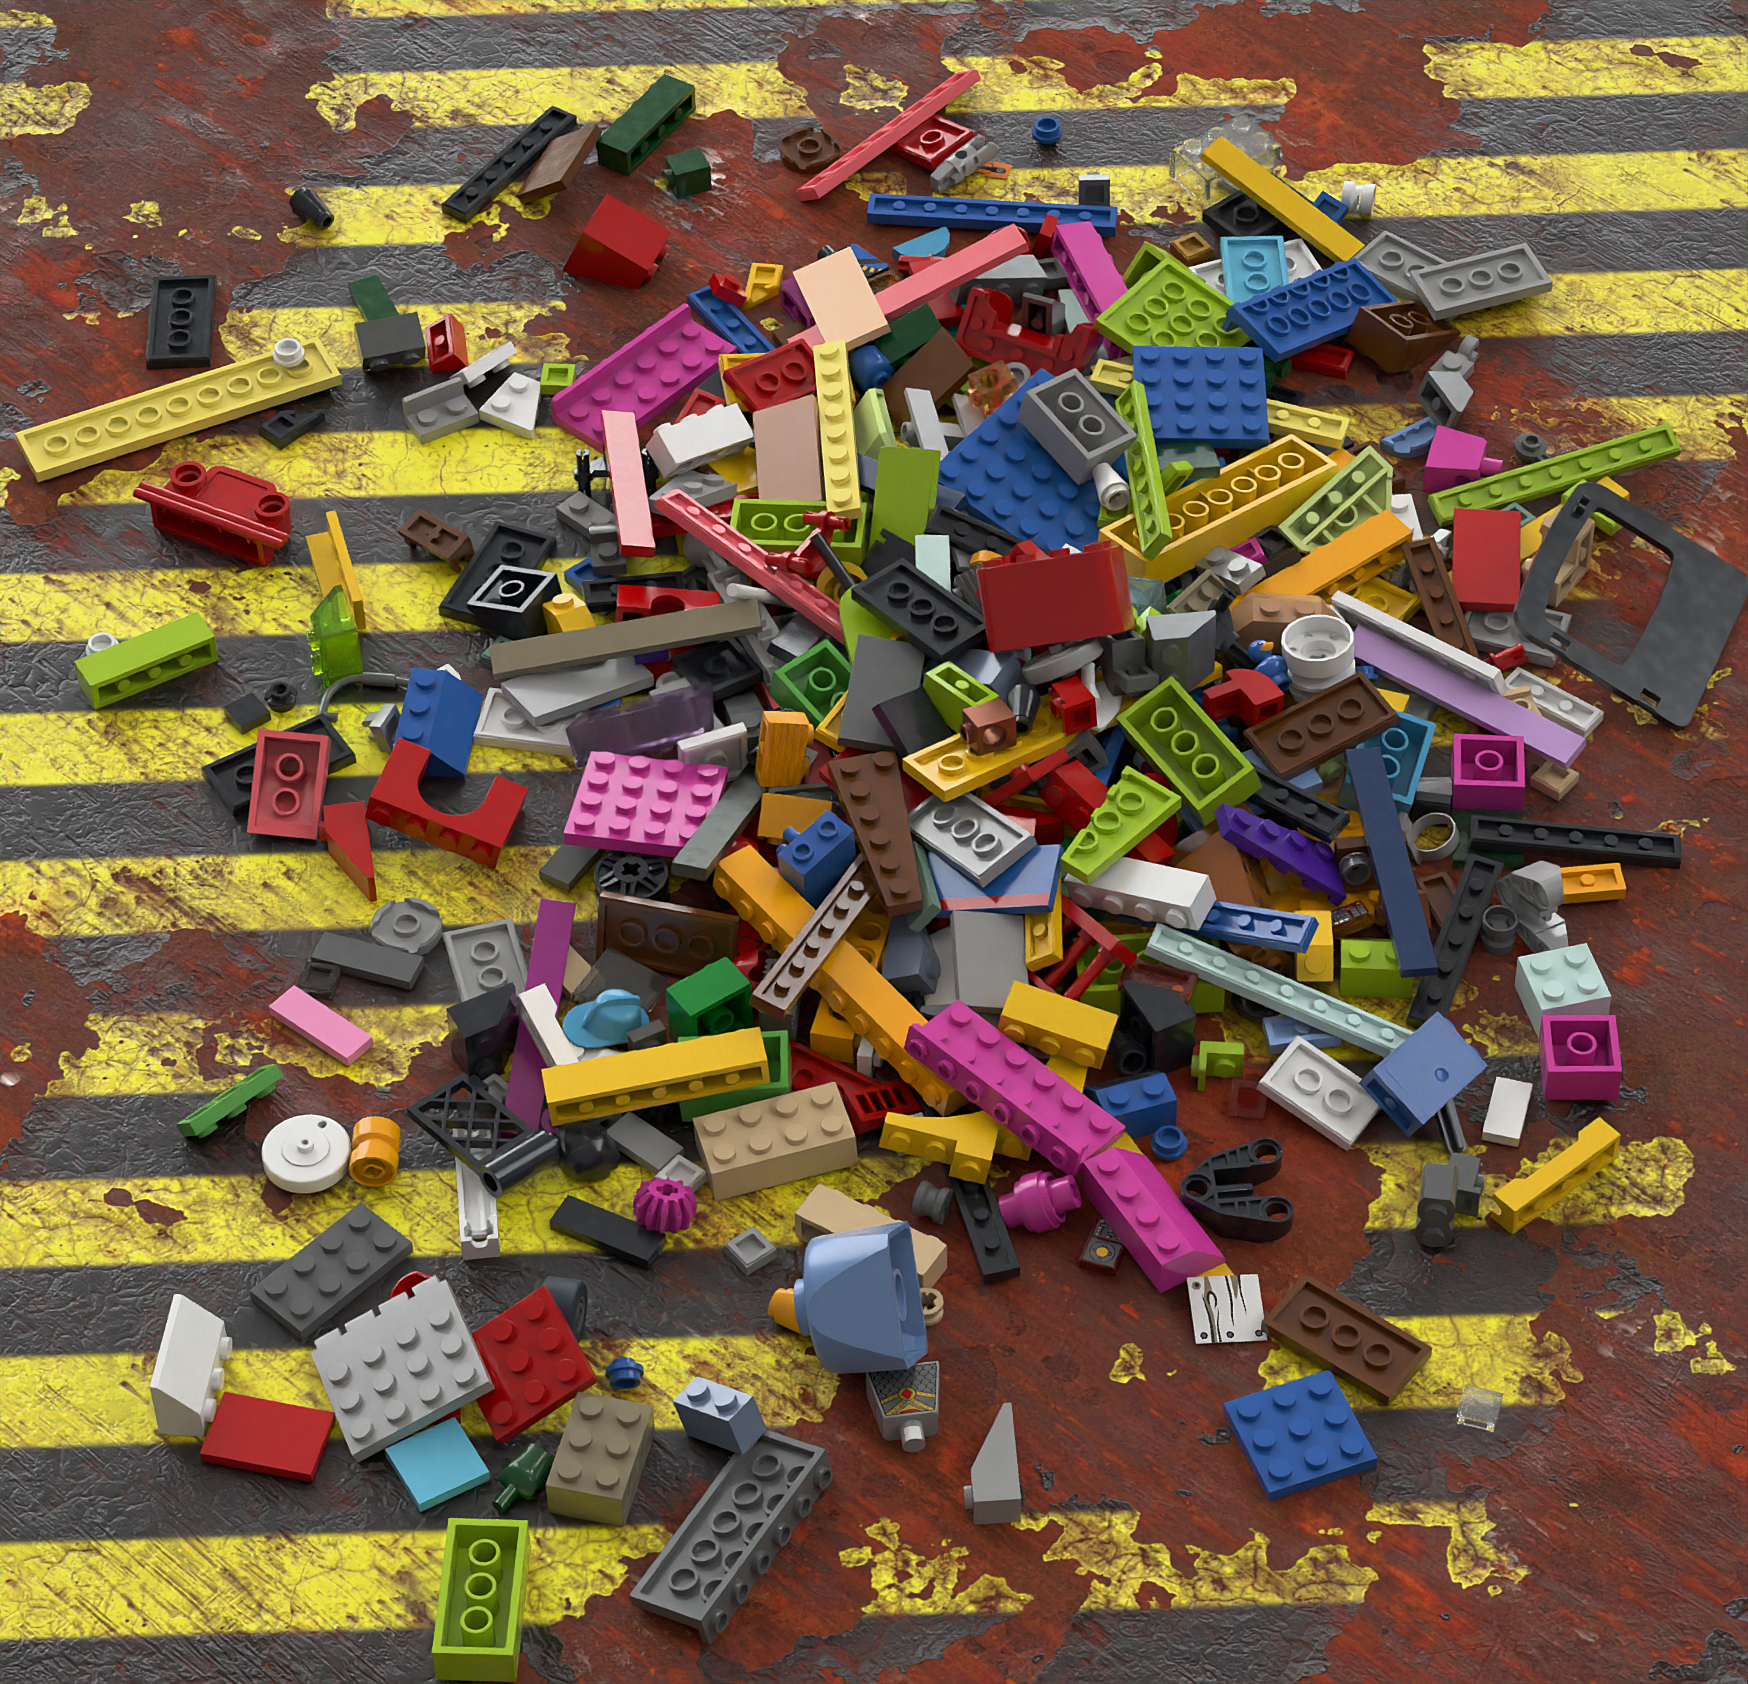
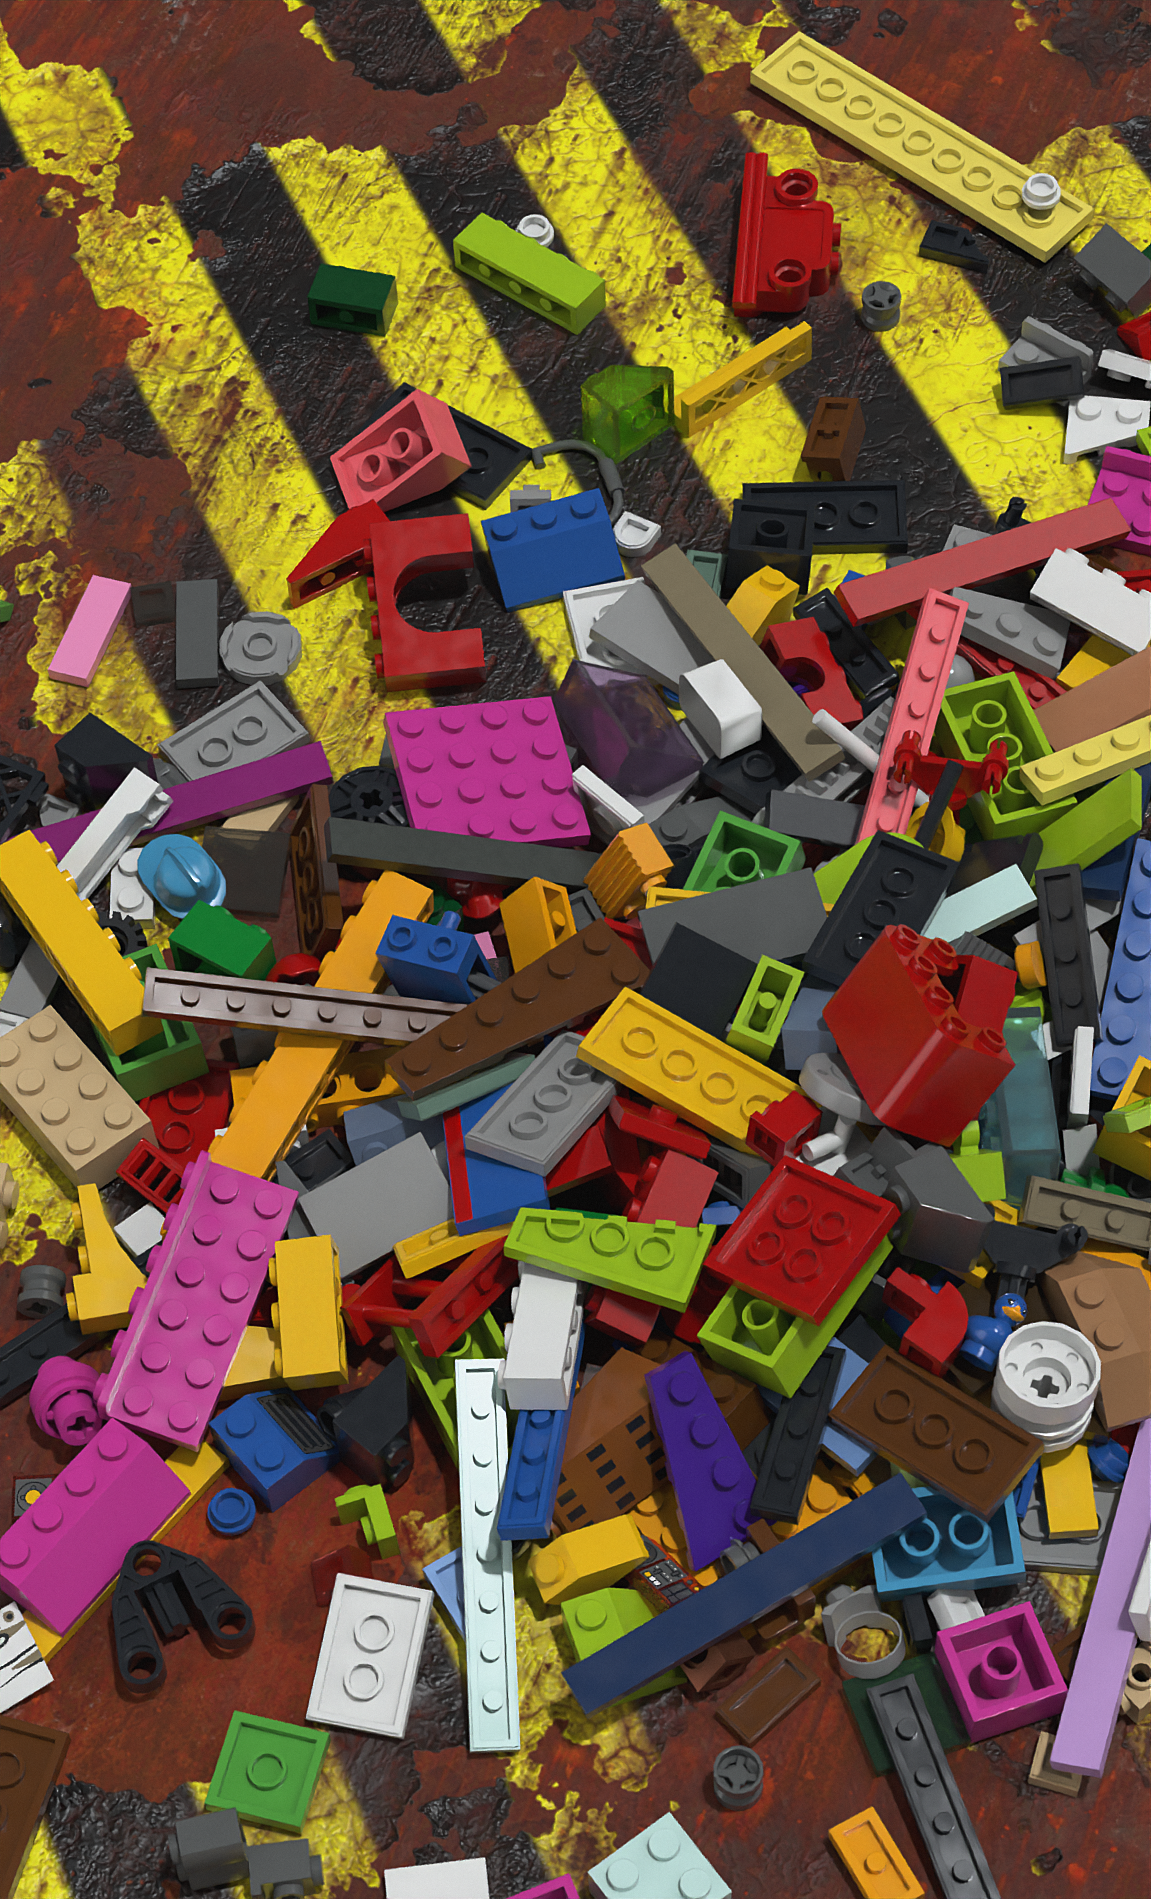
camera: 70 degrees right, 10 degrees up
black tile [146,275,217,370] -> none
black tile [223,692,271,735] -> none
black plate [264,682,298,713] -> none
dark grey plate [627,1019,667,1052] -> none
copper brick [959,698,1017,756] -> none
black cone [1006,684,1041,736] -> none
clear red tile [1118,959,1199,1004] -> none
piece [1359,1011,1488,1155] -> none
black tile [1406,853,1504,1028] -> none
light grey connector [1496,860,1569,954] -> none
none -> bright green plate [204,1710,331,1833]
none -> dark green brick [307,263,398,337]
none -> white piece [679,659,762,759]
none -> red plate [702,1155,901,1327]
none -> dark grey wheel [861,281,901,332]
none -> black tile [1000,356,1085,410]

